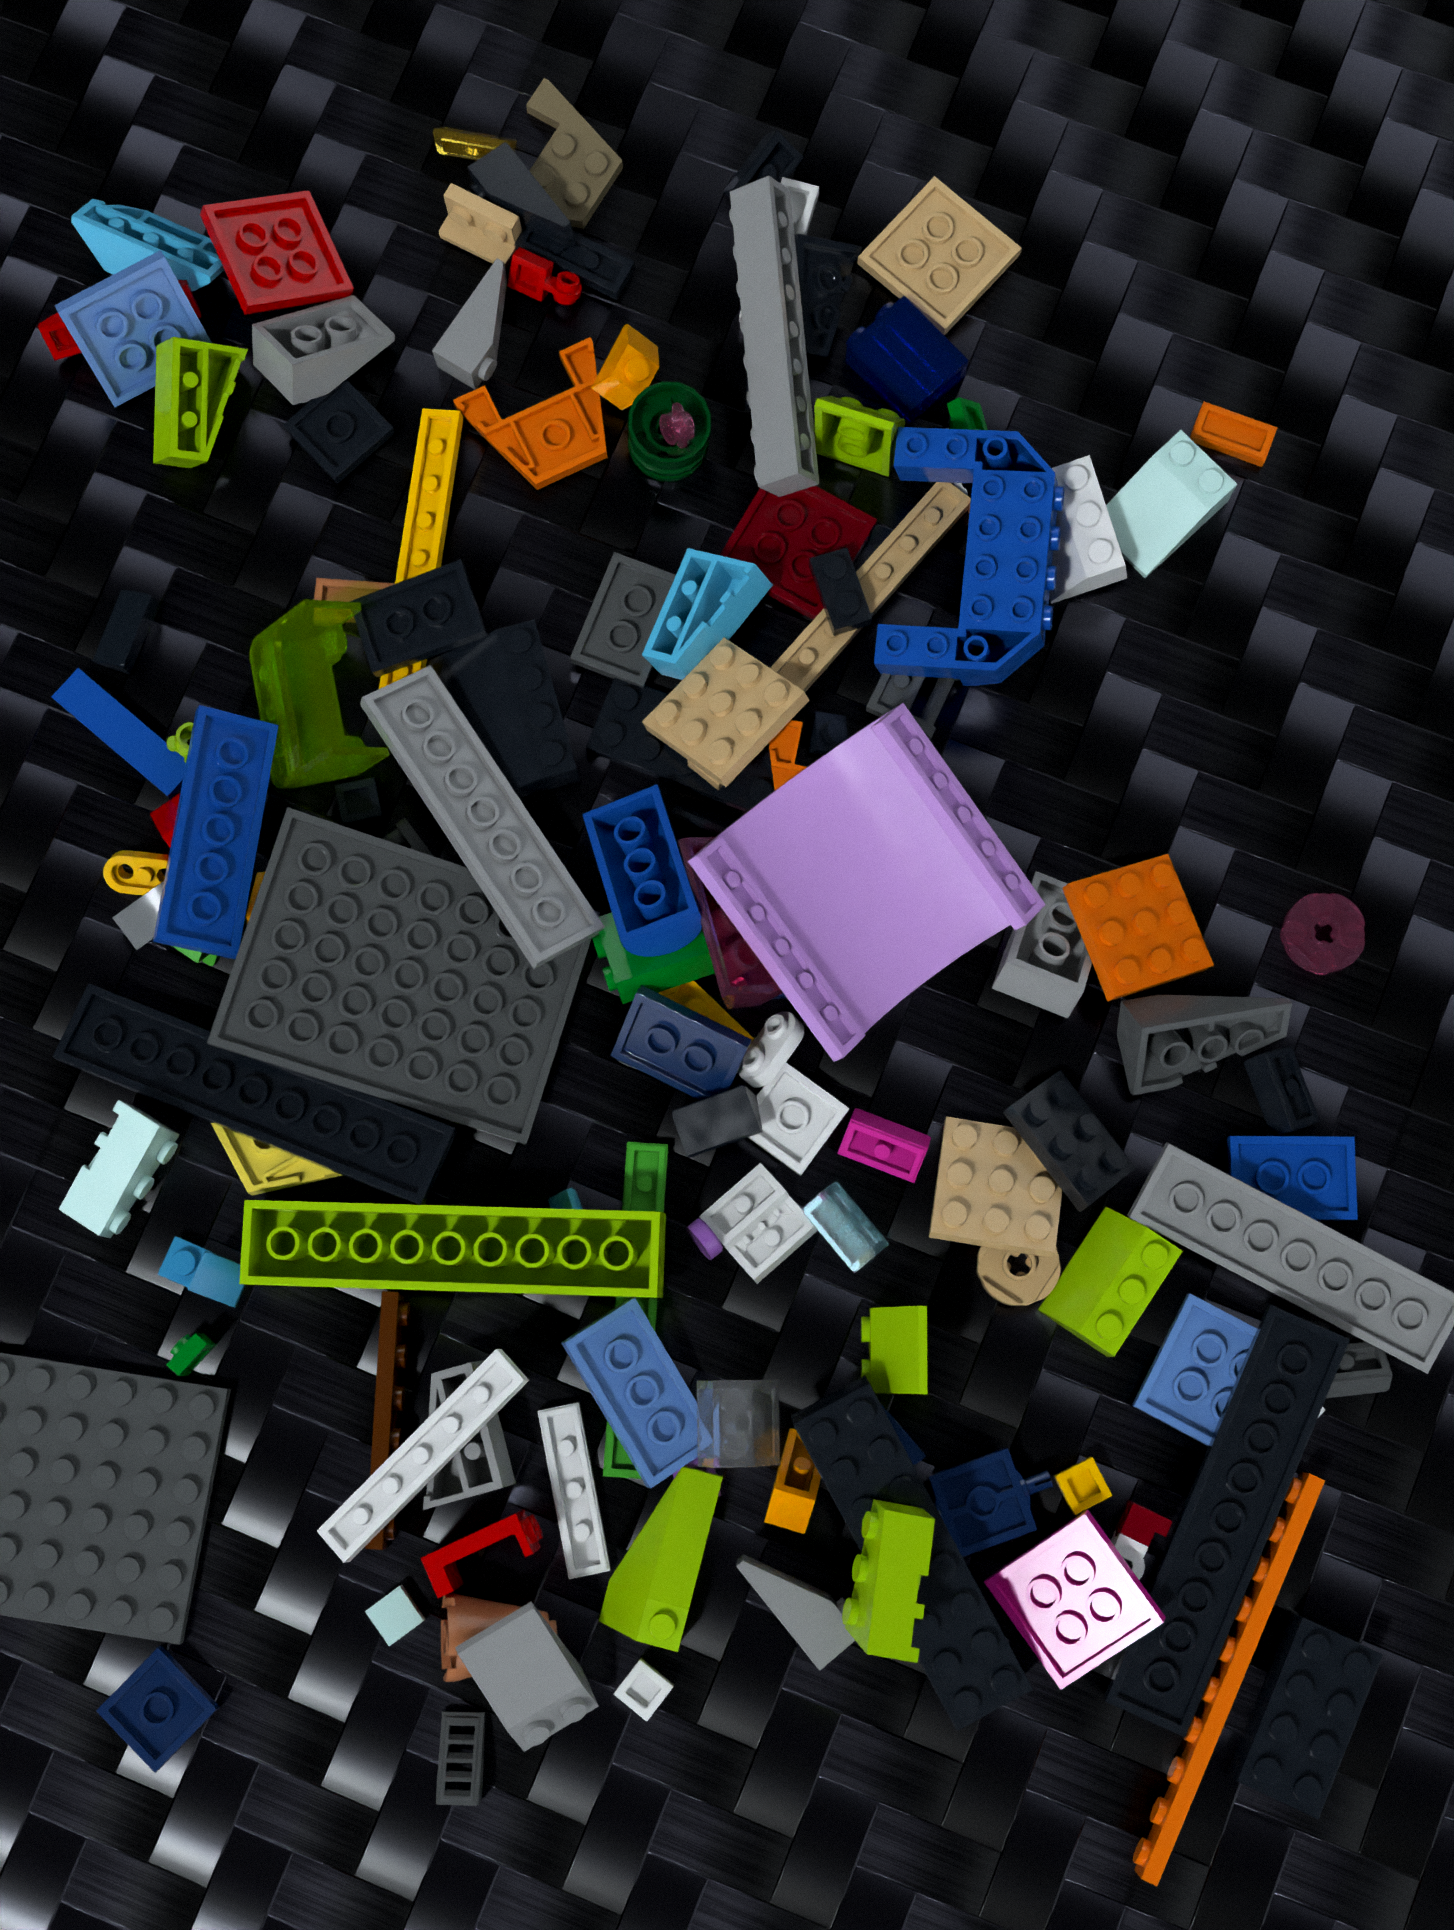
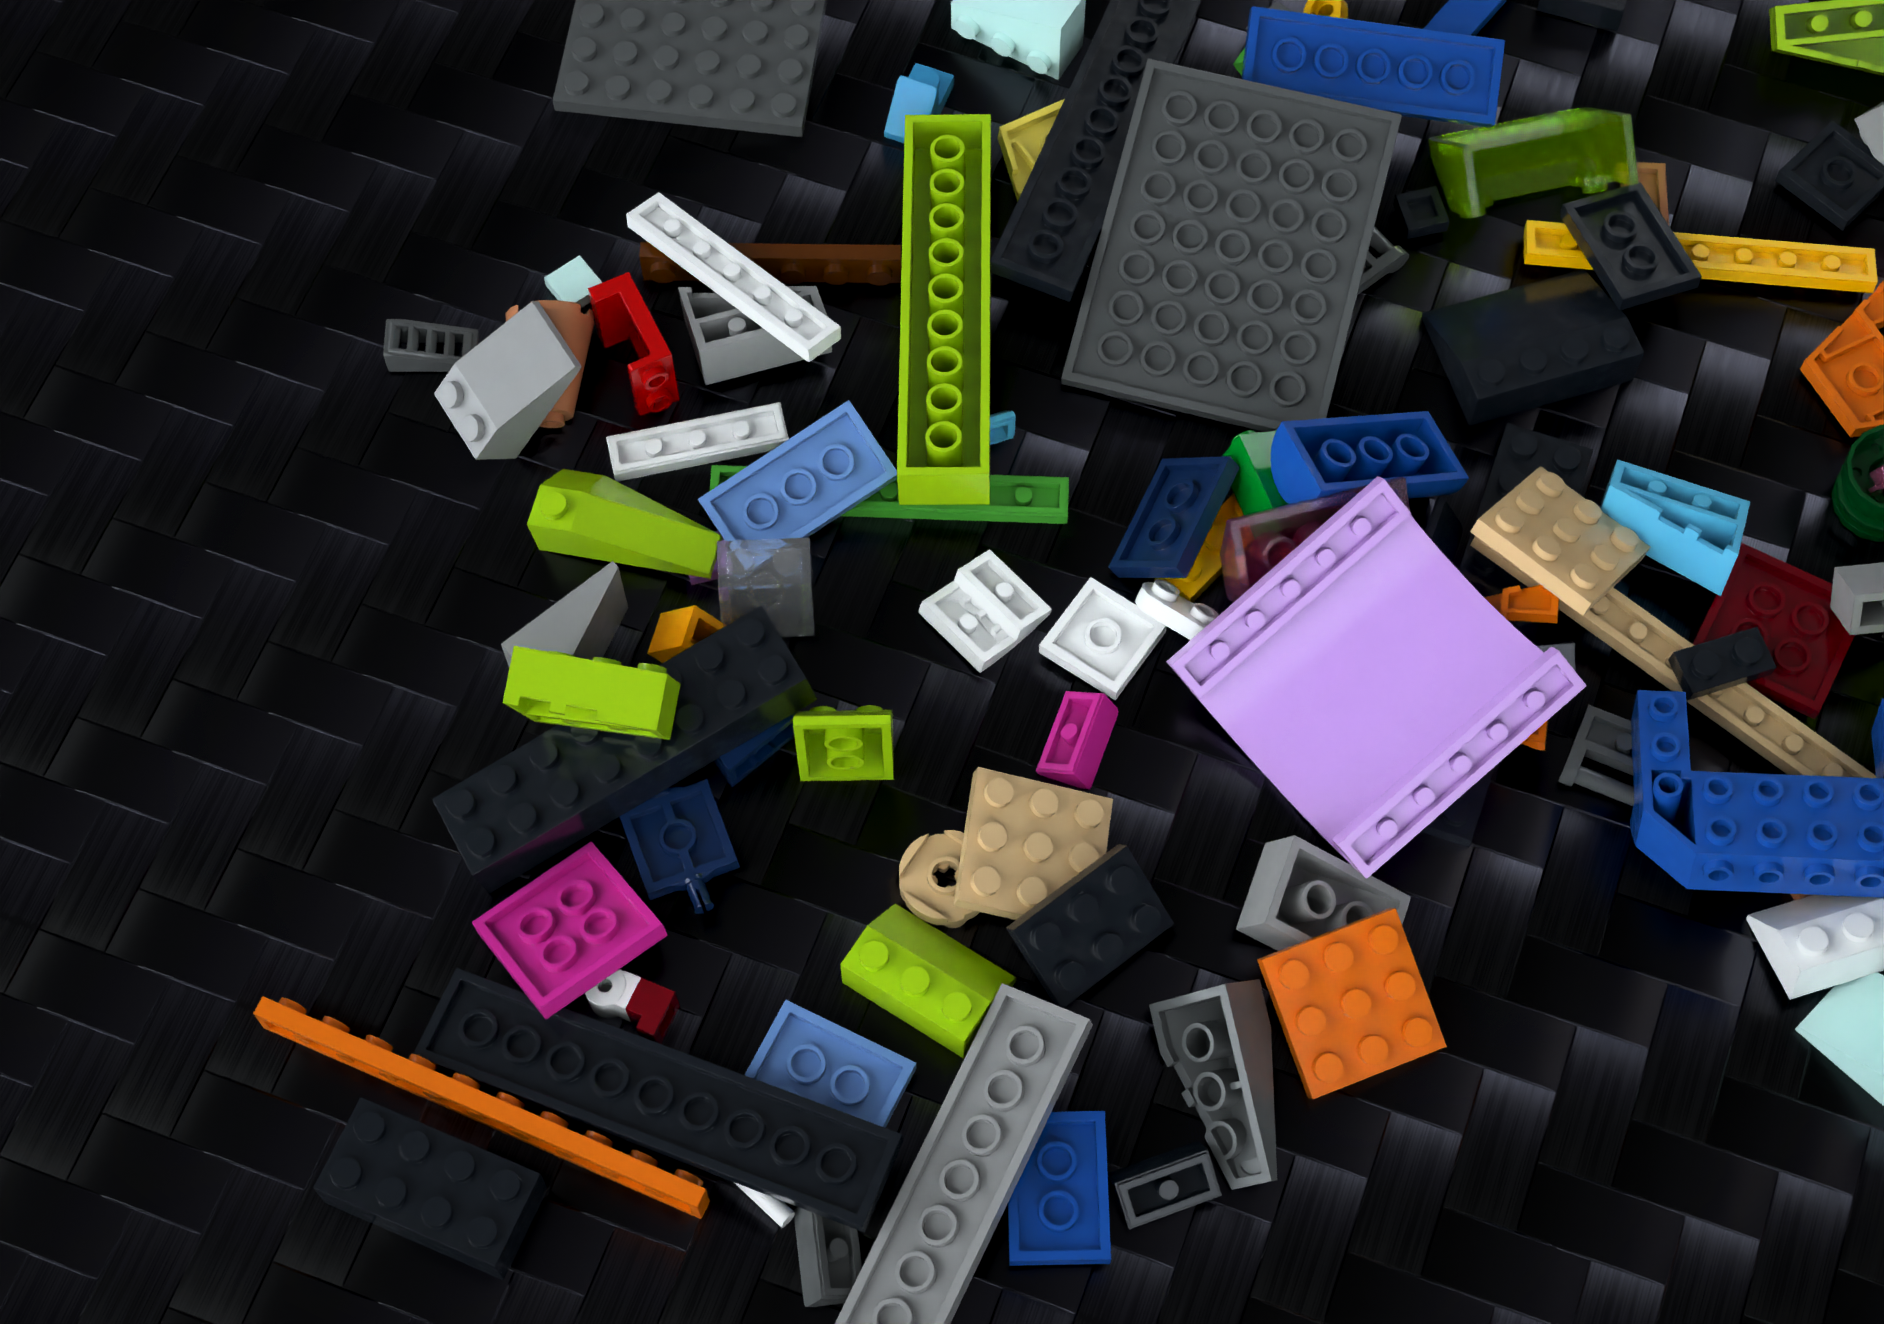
camera: 85 degrees right, 15 degrees down
dark blue plate [96,1646,220,1773] -> none
green plate [166,1333,216,1376] -> none
light grey plate [360,665,605,969] -> none
dark grey plate [570,552,676,688] -> none
white plate [614,1658,674,1721] -> none
black slope [672,1085,763,1158] -> none
medium lavender tile [686,1218,723,1260] -> none
clear light blue slope [802,1181,889,1272] -> none
yellow plate [1054,1457,1112,1515] -> none
clear pink plate [1280,893,1366,976] -> none

